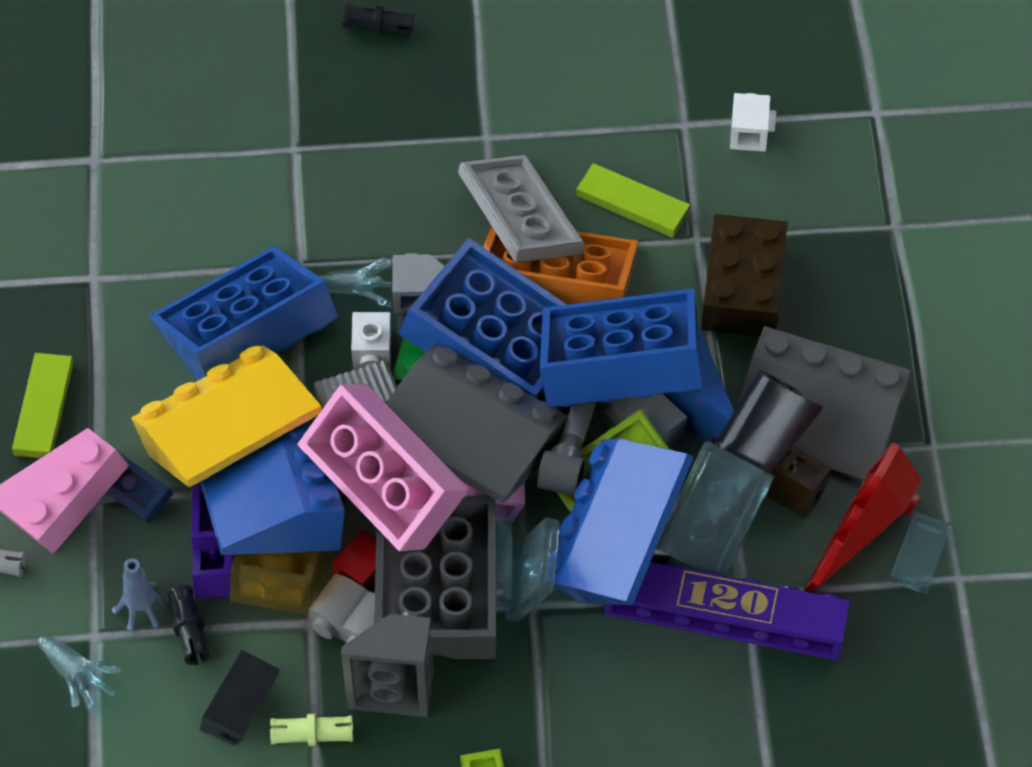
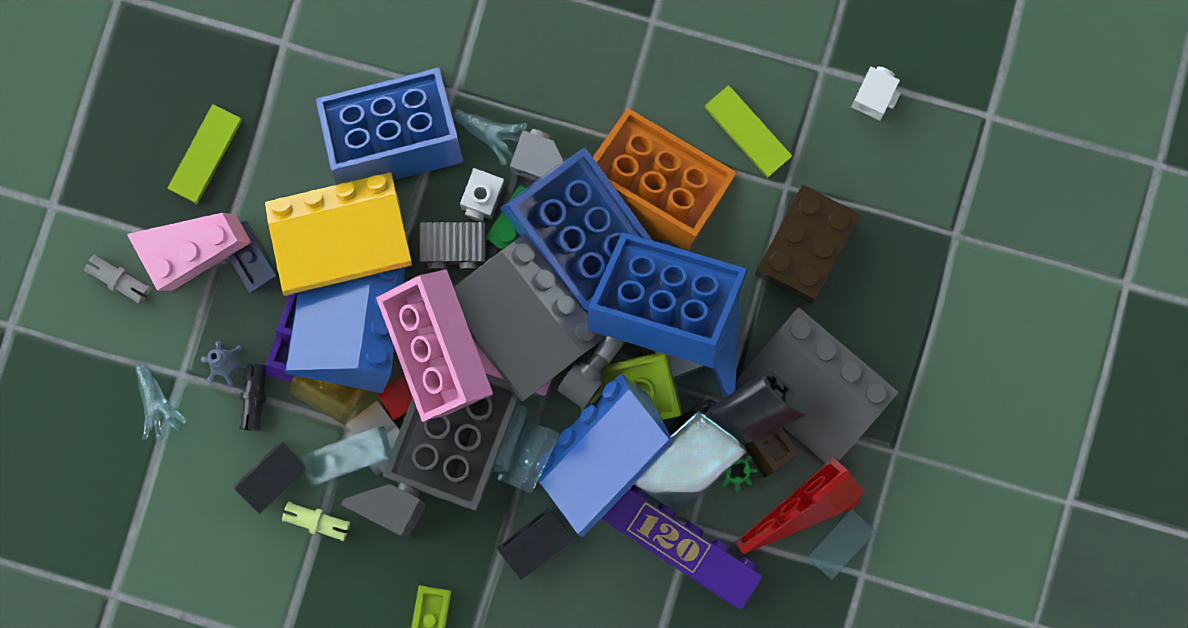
camera: 20 degrees right, 25 degrees up
light grey tile [458,155,585,263] -> none
none -> clear light blue tile [301,426,393,486]
none -> black hinge [497,508,573,580]
none -> green gear [716,451,757,492]

